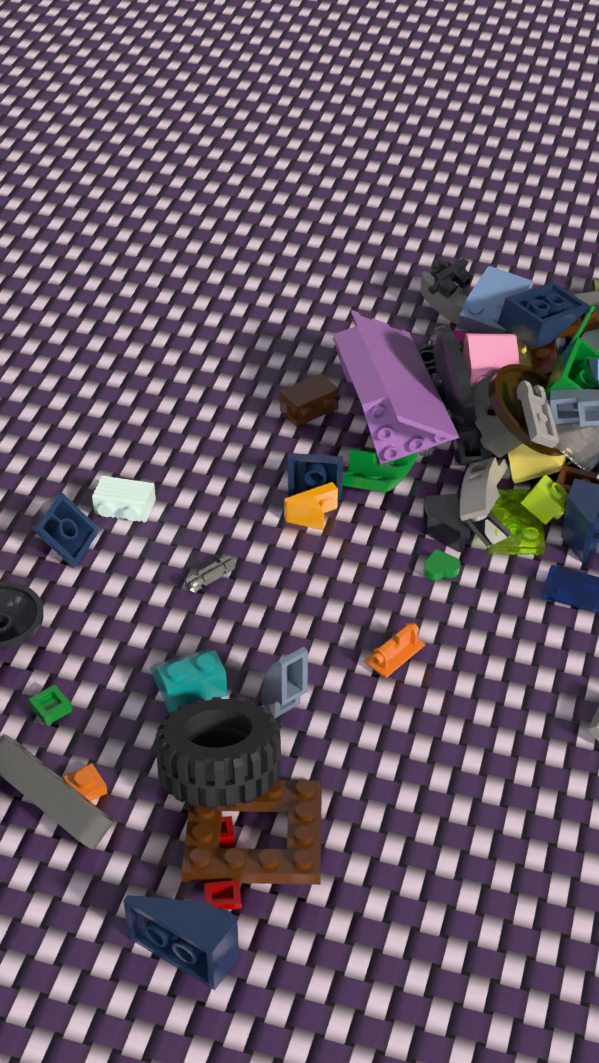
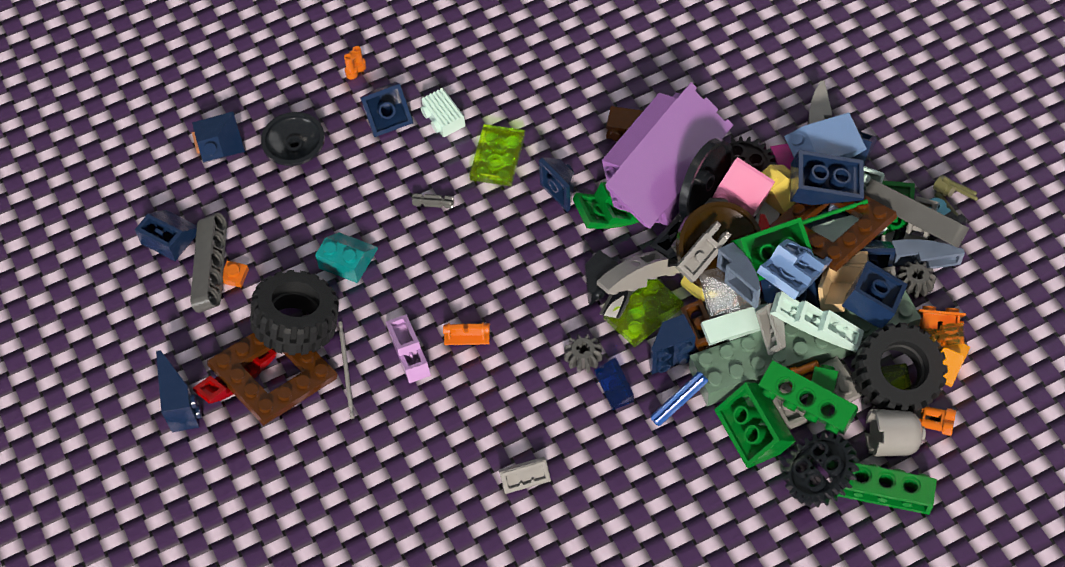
camera: 50 degrees right, 15 degrees up
green plate [28,685,72,726] -> none
sand blue slope [261,647,308,718] -> none
light orange slope [284,482,338,530] -> none
green tile [423,549,461,580] -> none
black hips [428,258,473,298] -> none
lime brick [521,474,568,524] -> none
none -> light grey piece [338,321,355,419]
none -> lavender slope [385,314,431,383]
none -> clear neon green plate [469,124,525,187]
none -> dark grey gear [564,334,602,373]

